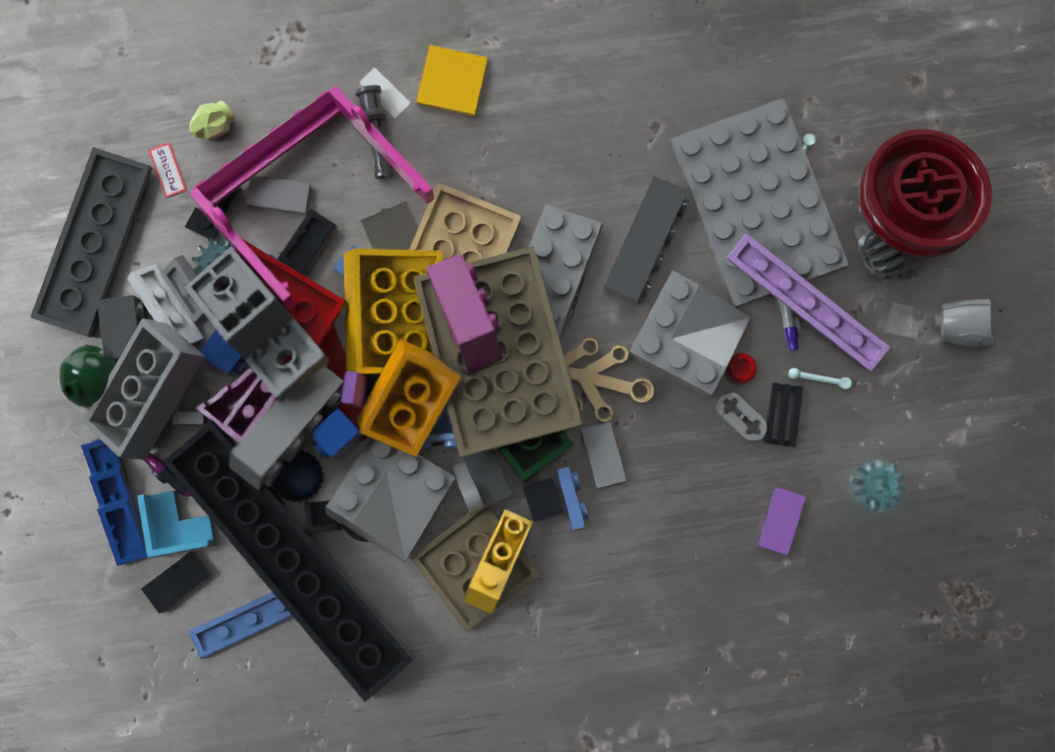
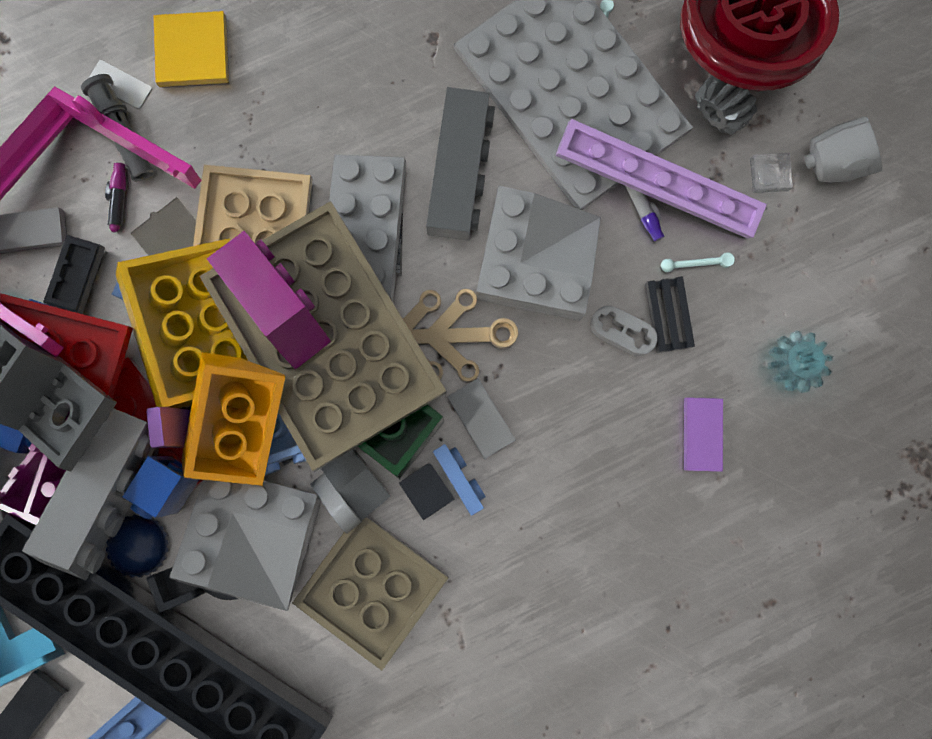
camera: 25 degrees left, 0 degrees up
yellow slope [464,509,533,614] -> none
red plate [726,353,757,384] -> none
none -> piece [105,162,126,233]

